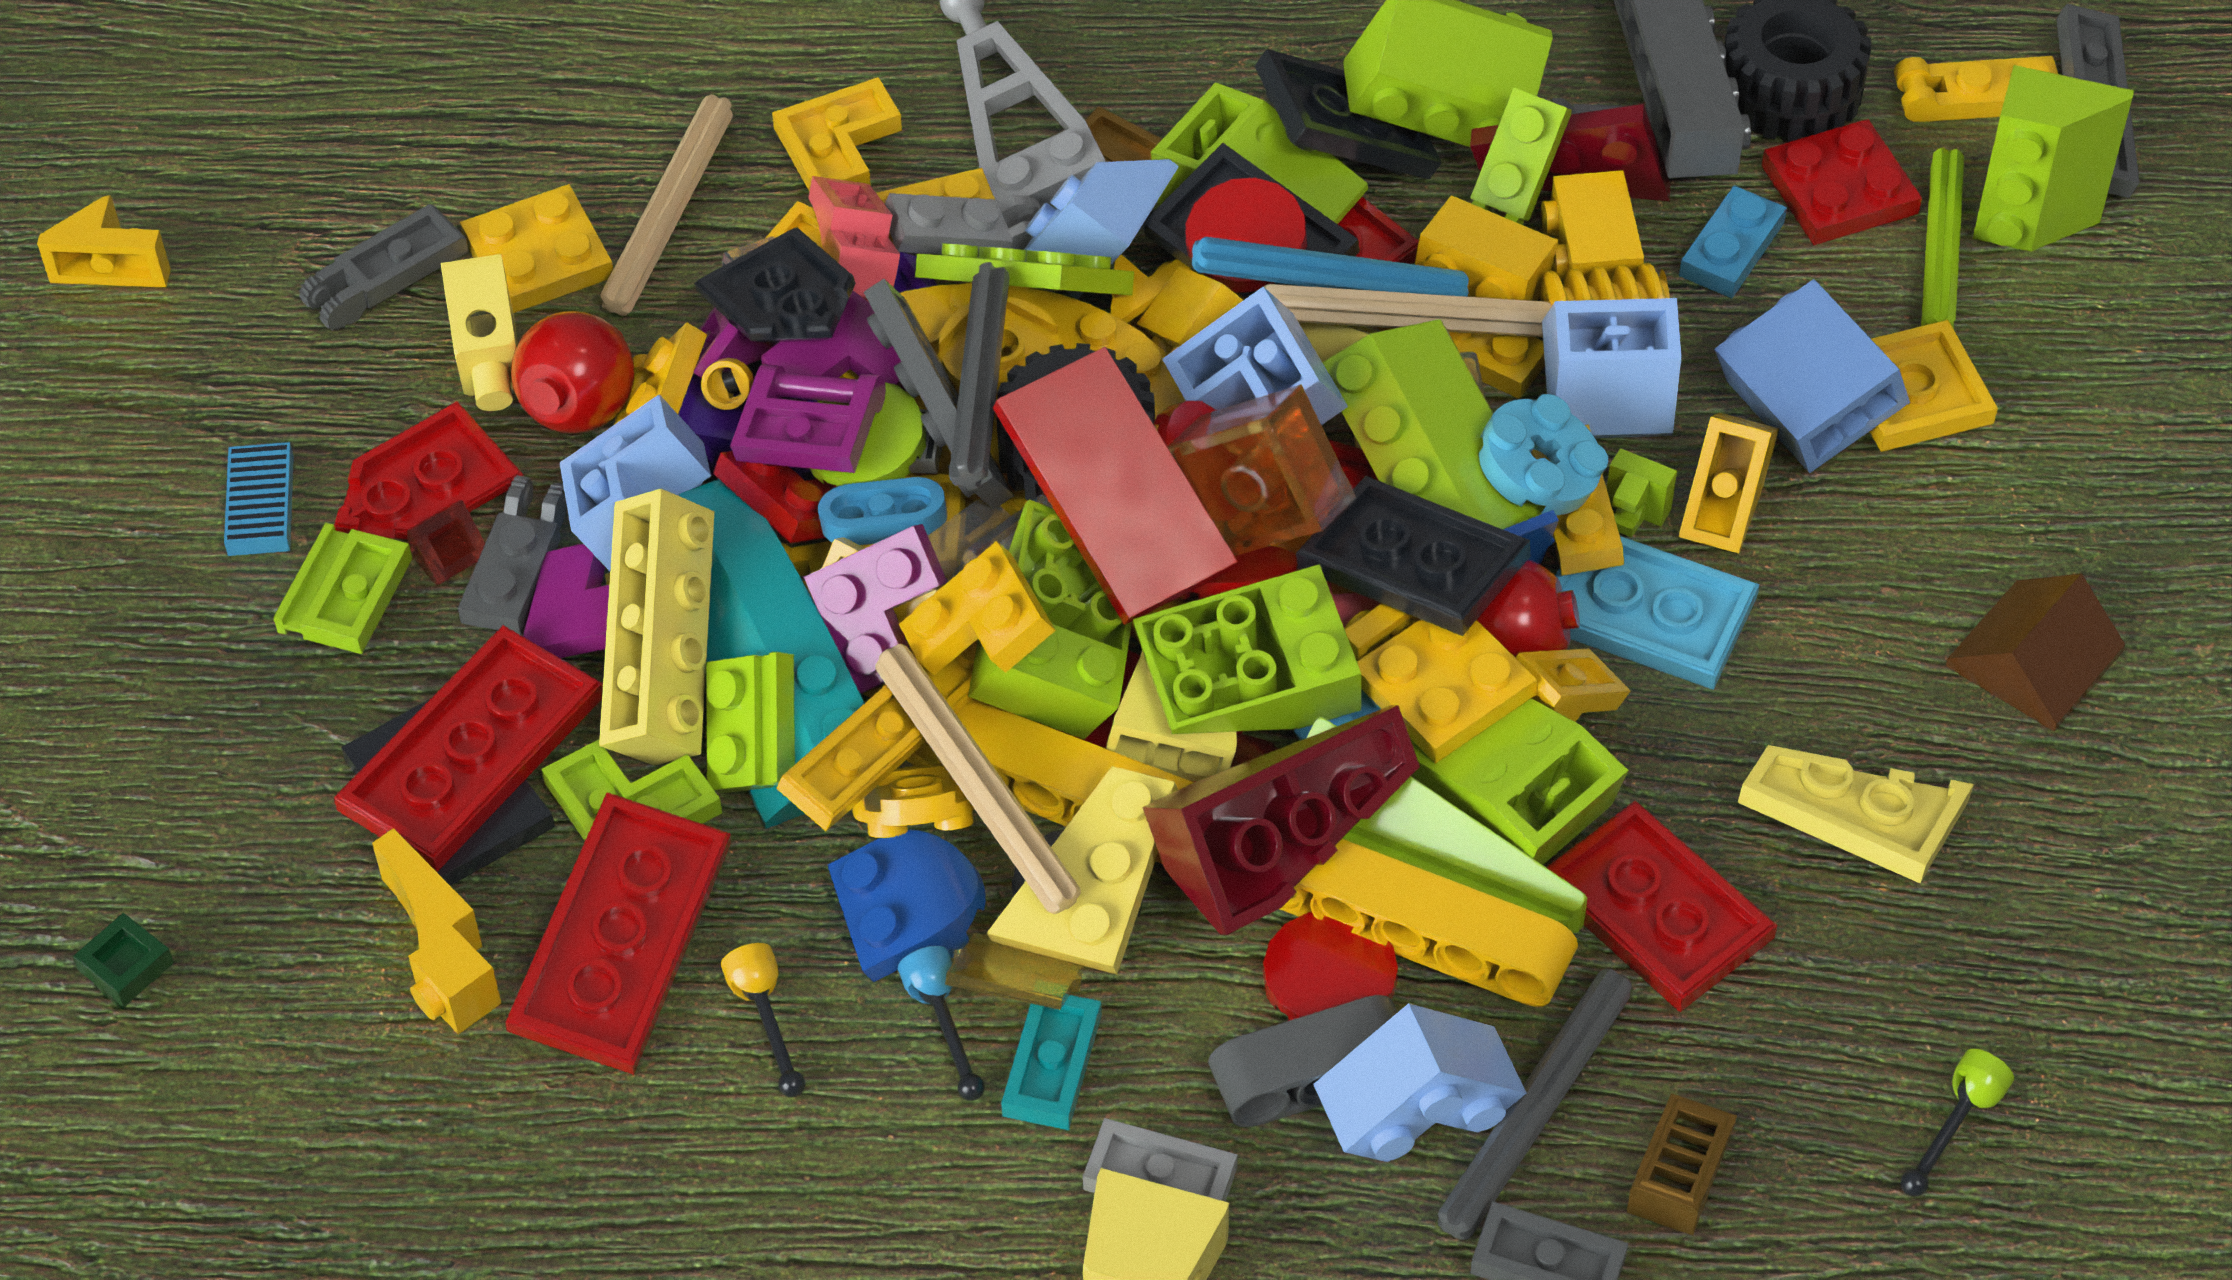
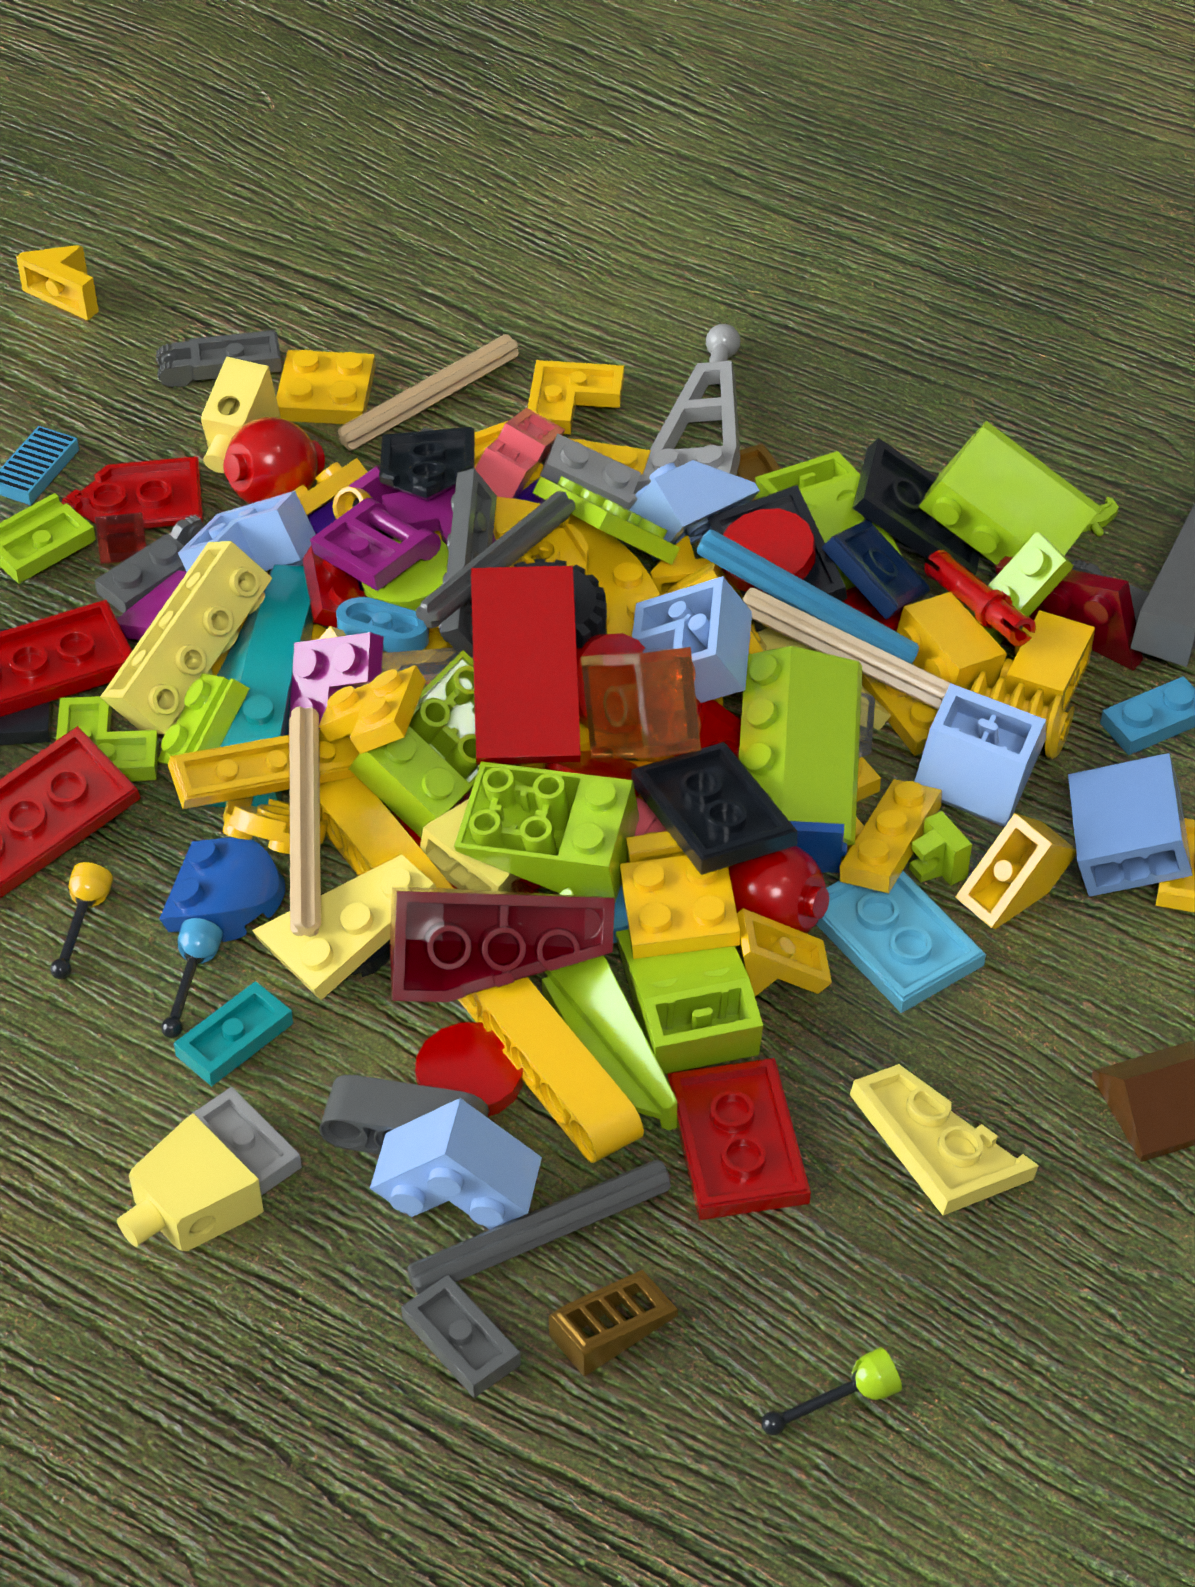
camera: 30 degrees right, 5 degrees down
clear yellow piece [945,933,1086,1010] -> none
medium azure plate [1479,394,1609,515] -> none
none -> dark blue tile [821,520,930,620]
none -> red pin [924,550,1036,646]

